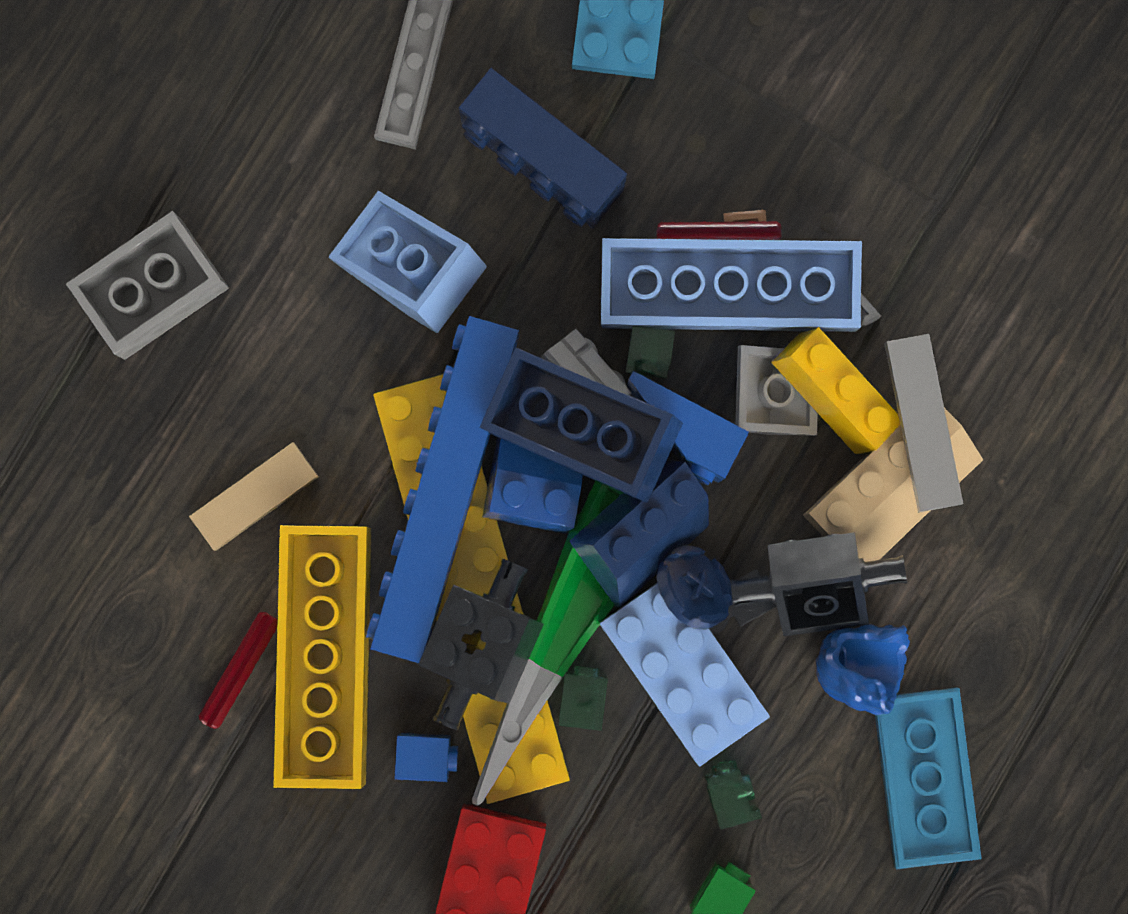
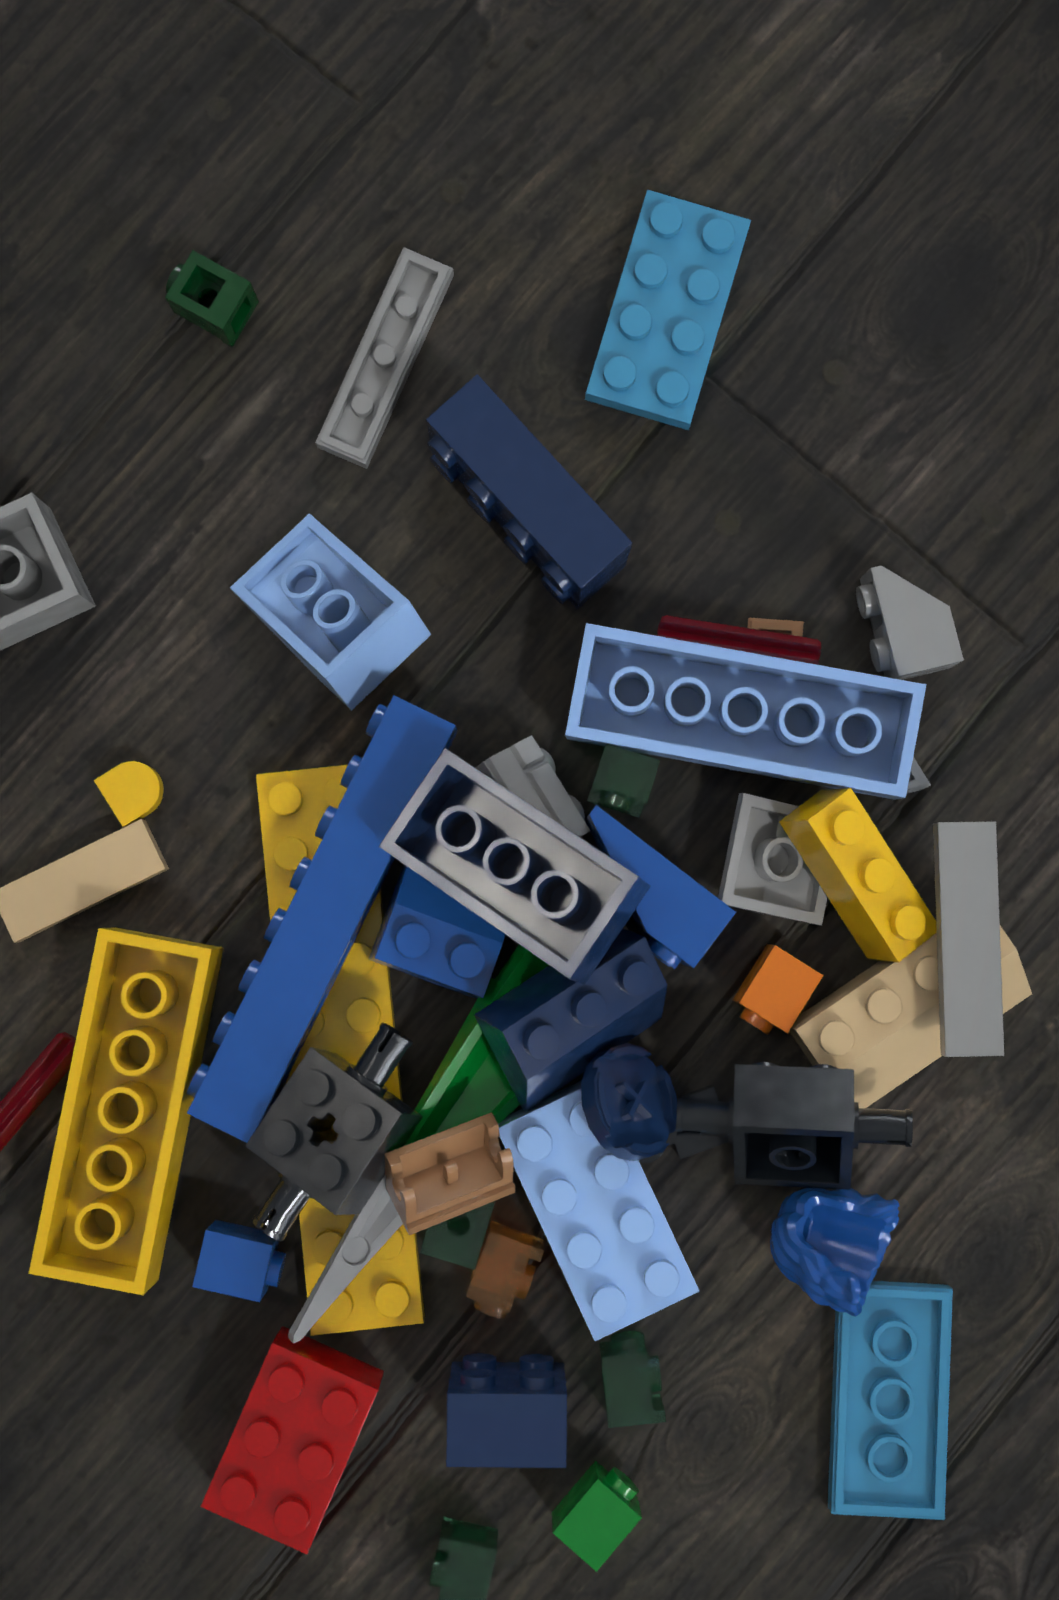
camera: 10 degrees right, 0 degrees up
none -> yellow tile [94,761,164,827]
none -> dark green brick [165,250,259,347]
none -> medium nougat hinge [384,1112,515,1235]
none -> dark blue brick [446,1353,567,1468]
none -> clear orange brick [466,1221,544,1318]
none -> orange brick [732,944,824,1035]
none -> light grey slope [856,565,964,680]

